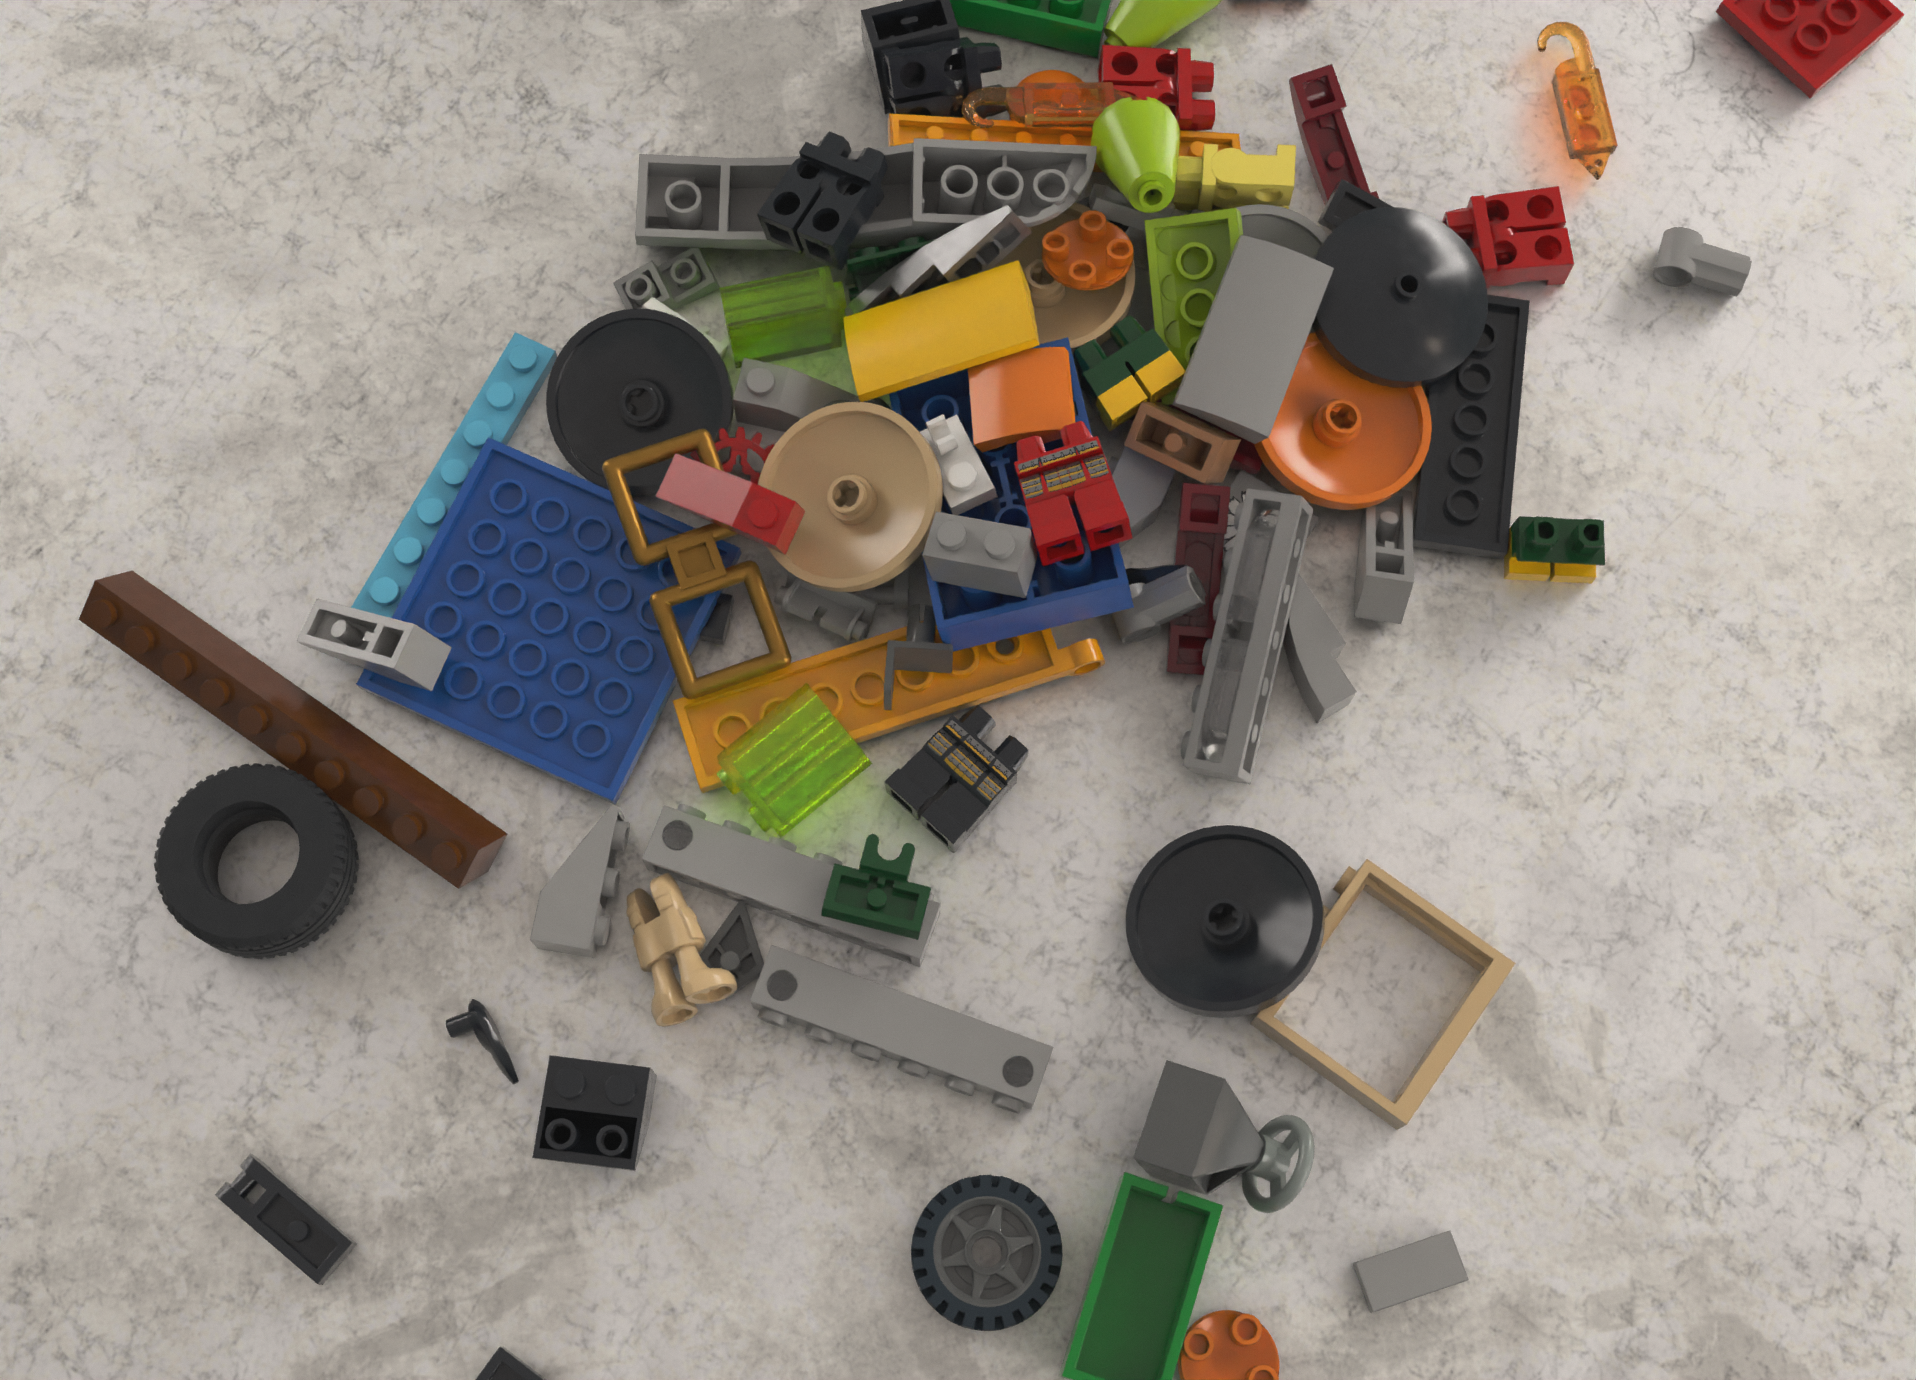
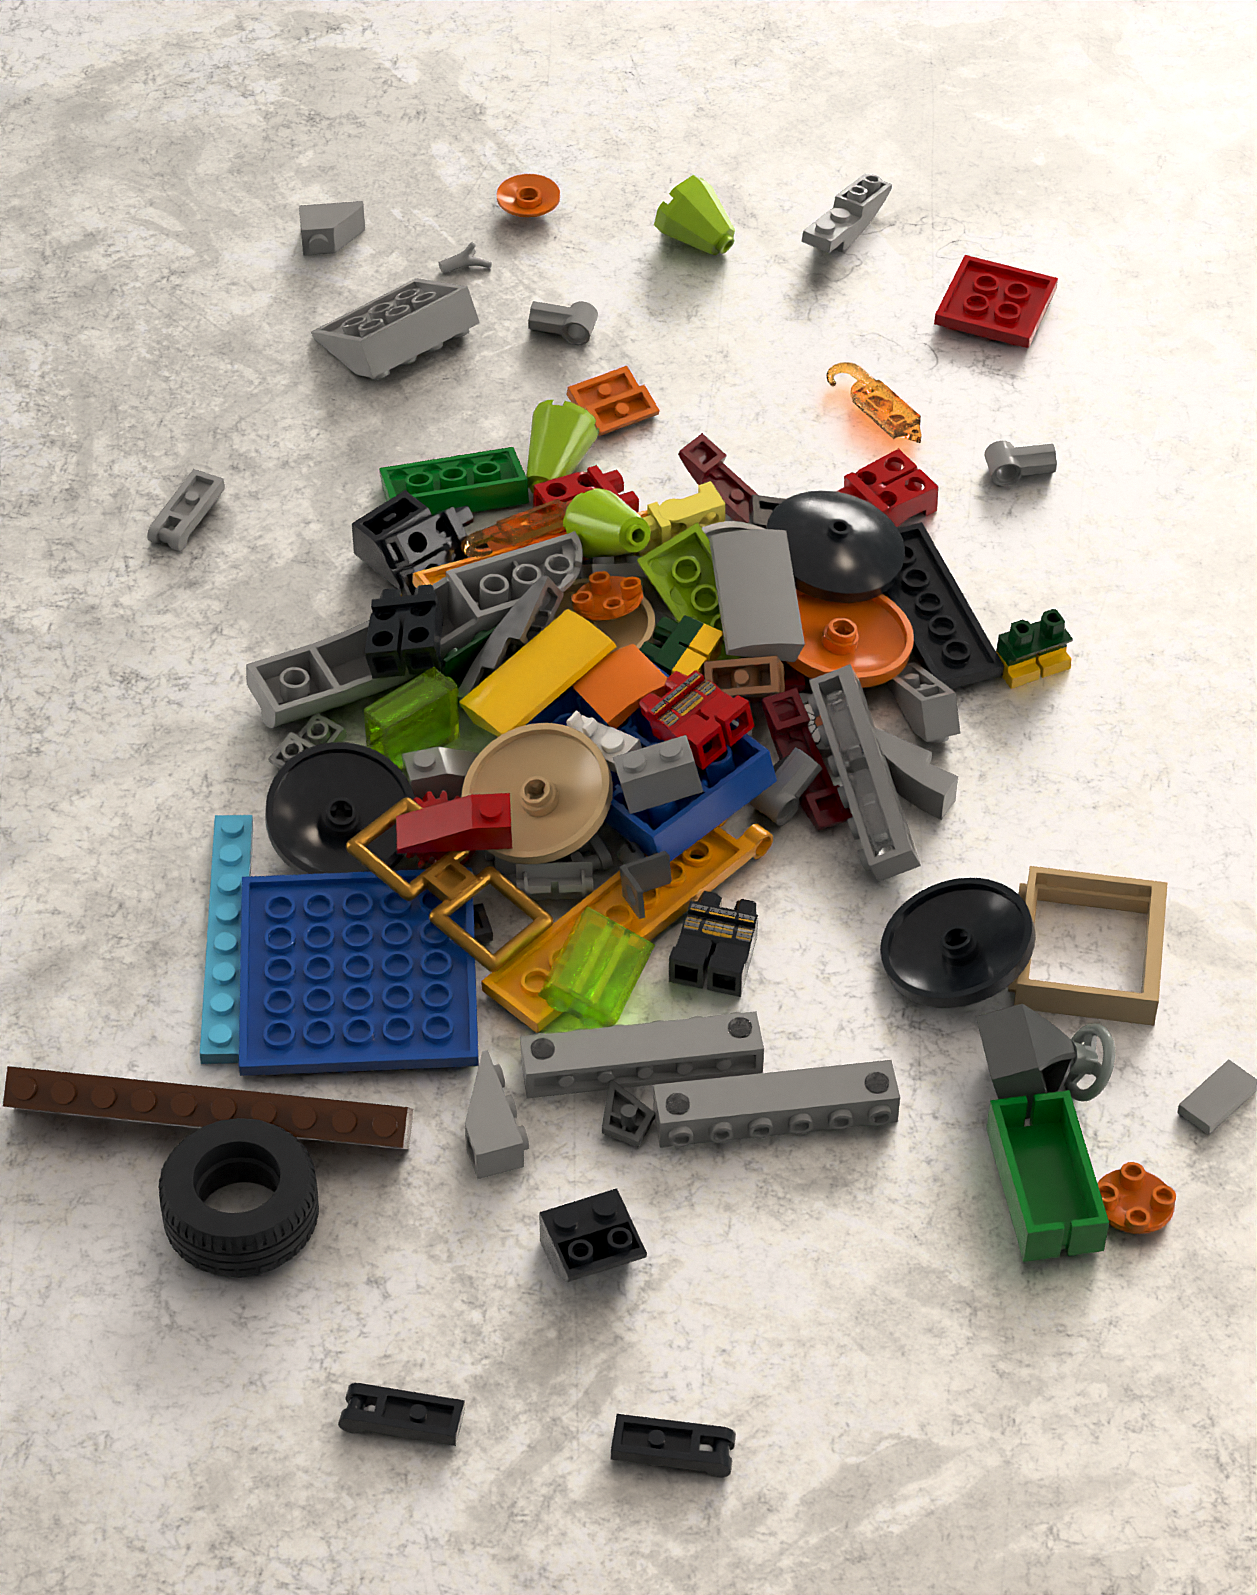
camera: 25 degrees left, 25 degrees down
light grey slope [297,599,452,691] -> none
black bar [446,999,519,1085] -> none
tan piece [626,873,737,1027] -> none
dark green plate [821,834,931,940] -> none
wheel [911,1175,1063,1331] -> none

